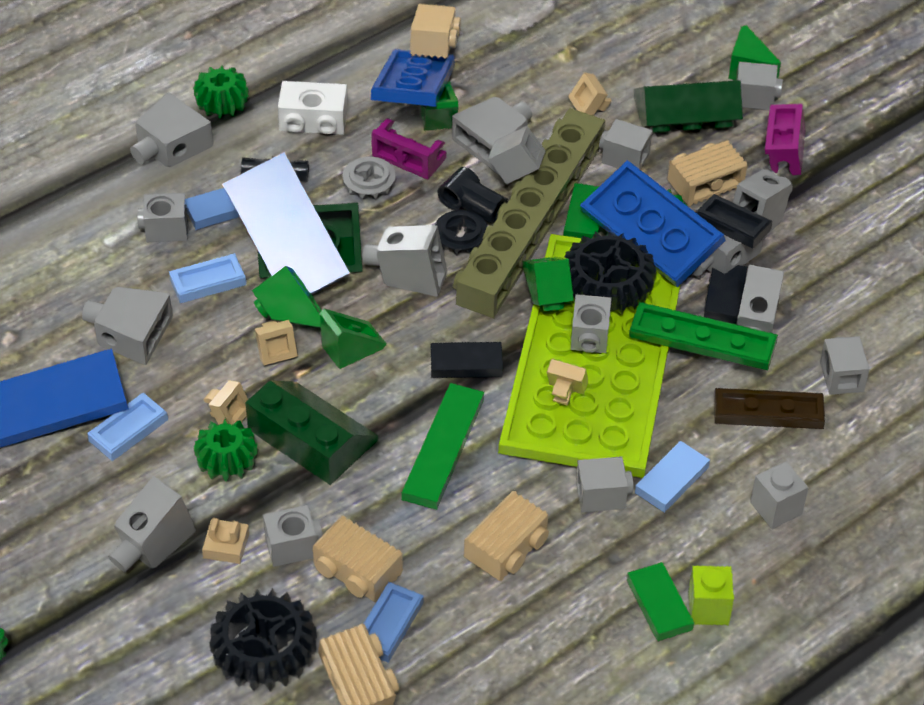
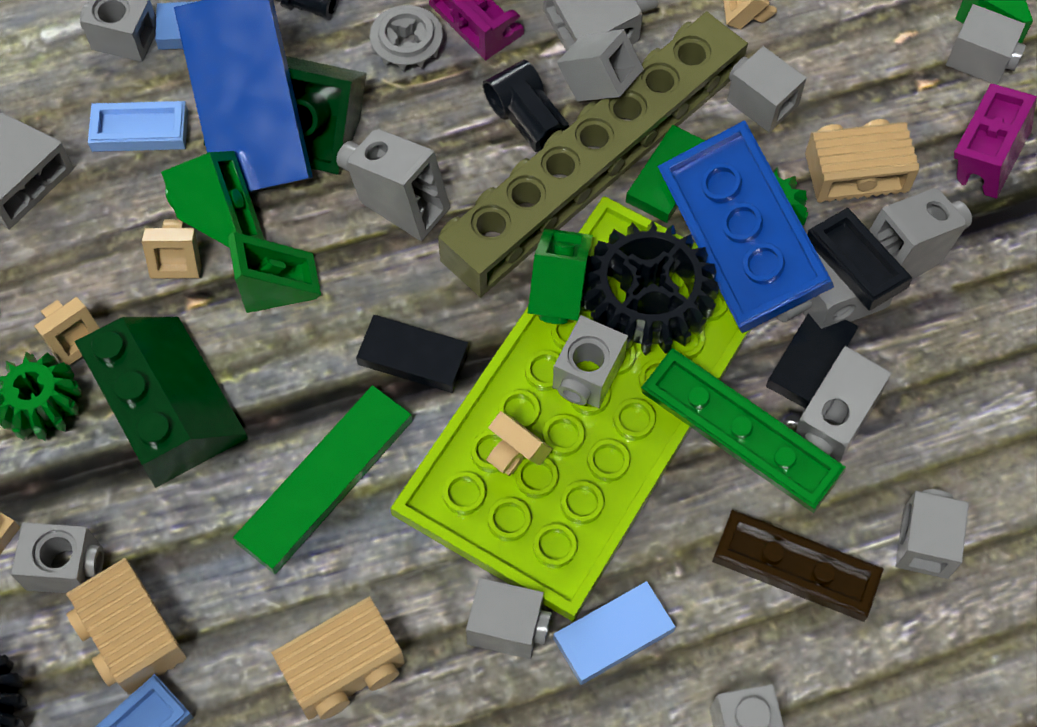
camera: 20 degrees right, 15 degrees up
black gear [435,210,488,255] -> none
dark green slope [633,80,743,132] -> none

